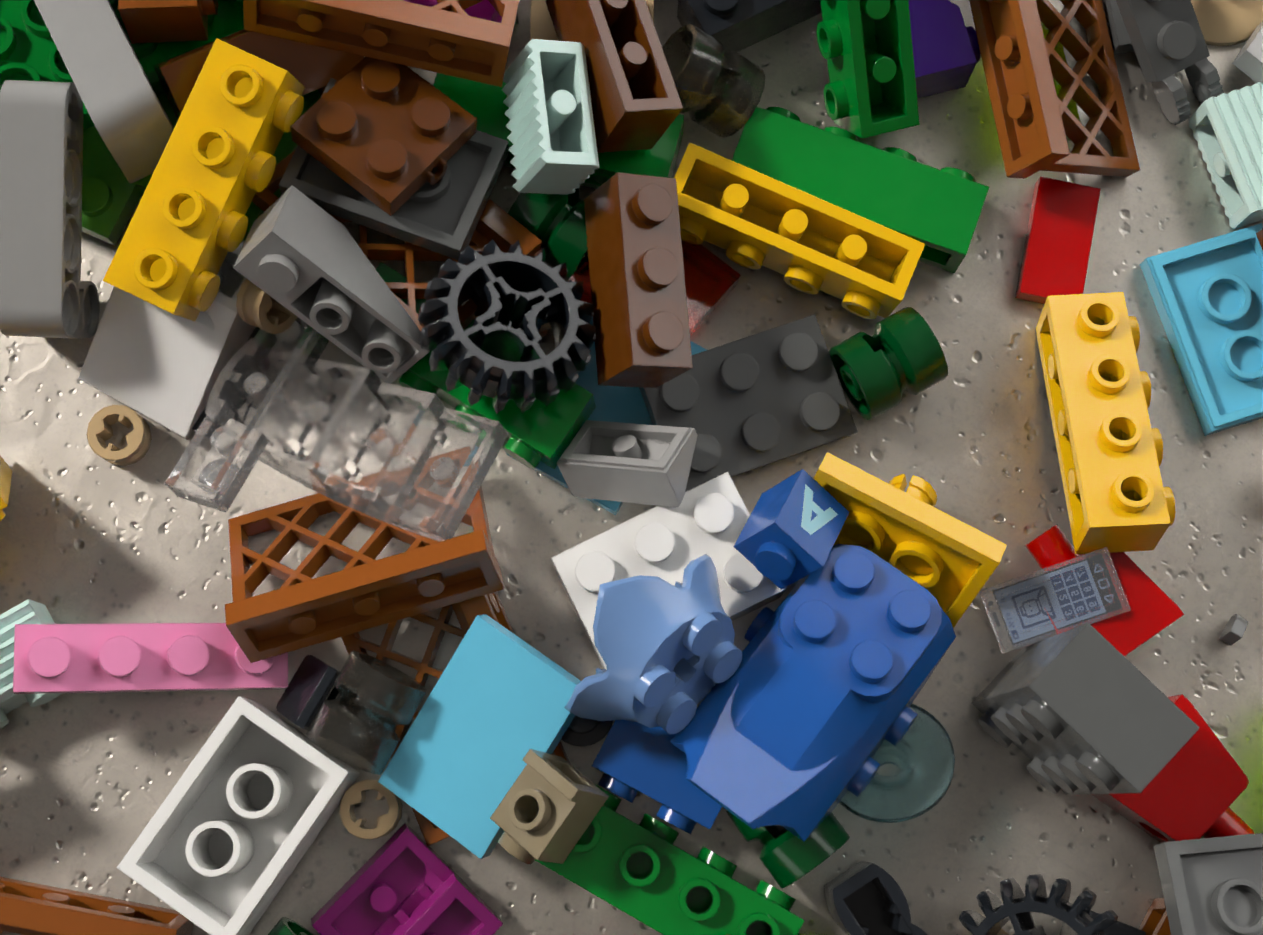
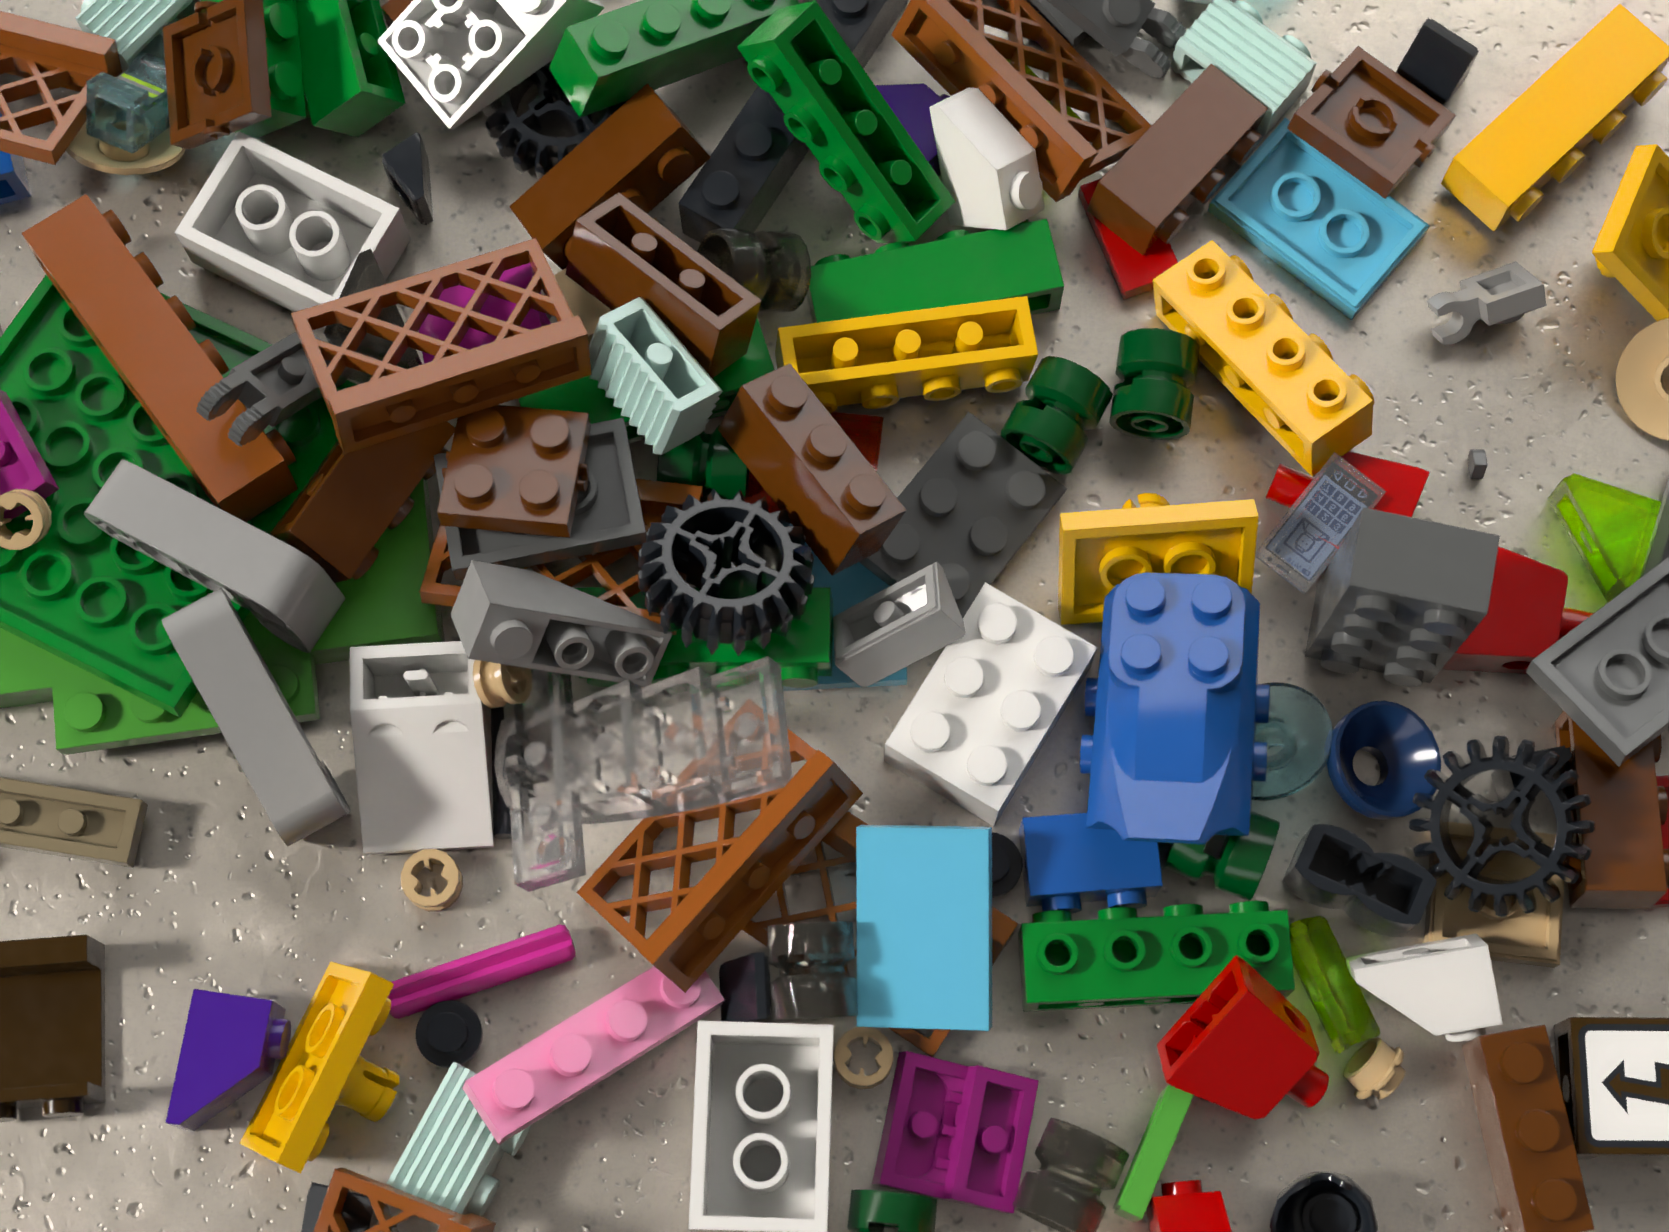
camera: 30 degrees left, 5 degrees down
yellow brick [103,38,305,321] -> none
dark tan brick [490,749,609,865] -> none
medium blue brick [564,554,742,734] -> none
blue brick [733,469,849,589] -> none
none -> dark pink axle [388,924,576,1019]
none -> black plate [416,1000,483,1068]
none -> white slope [929,88,1045,230]
none -> reddish brown brick [1086,64,1268,255]
none -> dark green wheel [1109,328,1200,440]
none -> dark blue piece [1326,700,1441,820]

